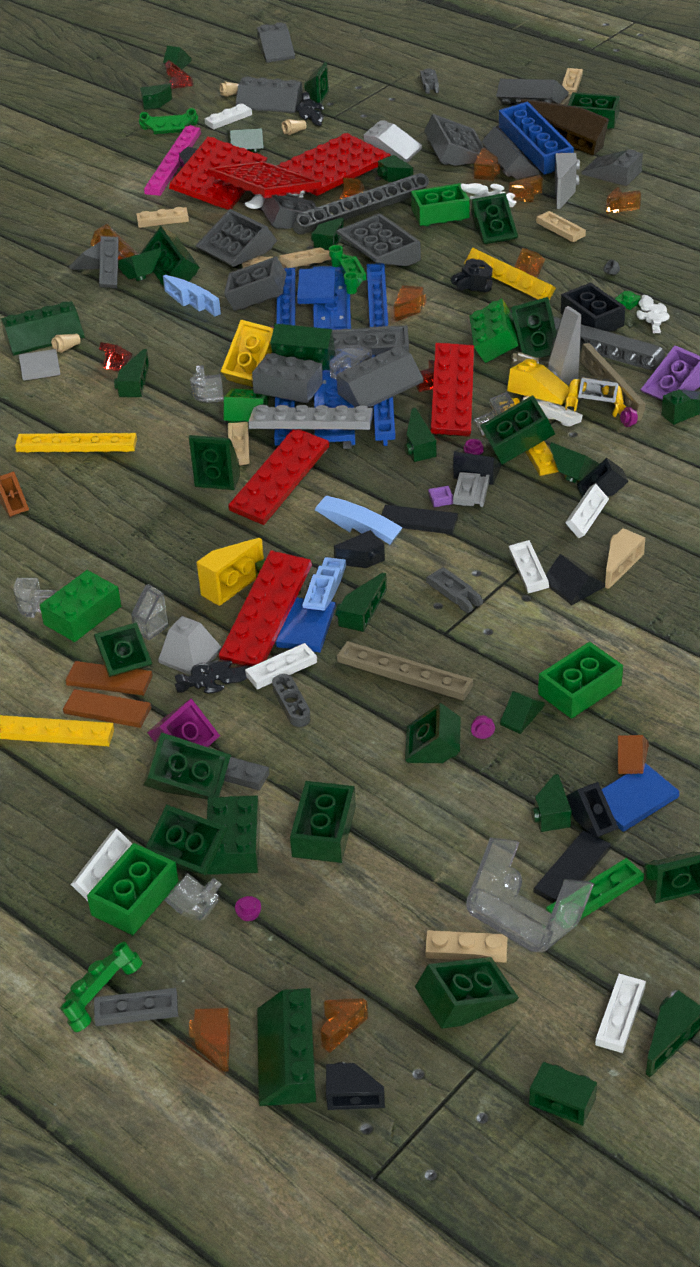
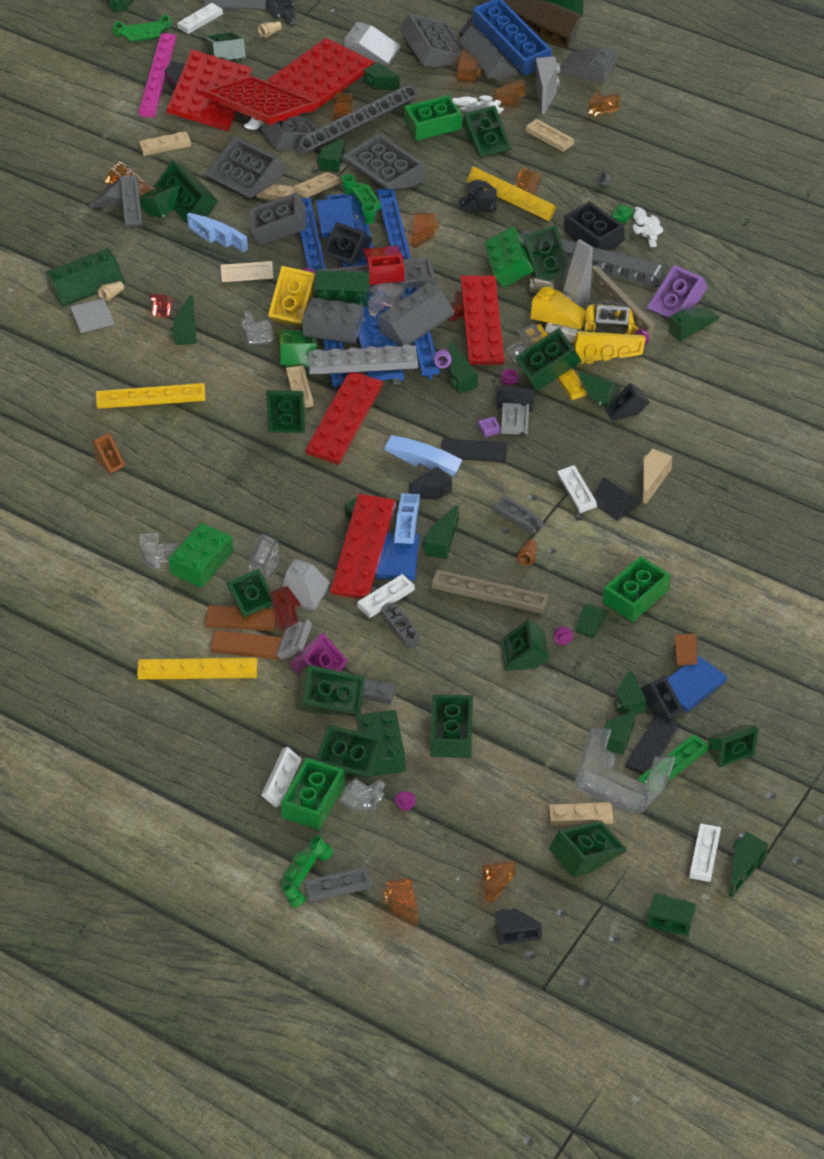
camera: 10 degrees left, 5 degrees up
black piece [175,660,252,693] -> none
yellow slope [197,538,264,606] -> none
dark green slope [257,988,317,1106] -> none
white plate [565,484,609,538] -> none
none -> tan plate [220,261,274,283]
none -> clear red slope [270,586,301,629]
none -> light grey plate [276,619,312,660]
none -> black slope [323,222,372,265]
none -> red slope [363,246,405,285]
none -> medium lavender cone [434,348,451,368]
none -> dark orange cone [517,539,537,566]
none -> yellow wing [573,332,646,366]
none -> dark green slope [598,711,636,755]

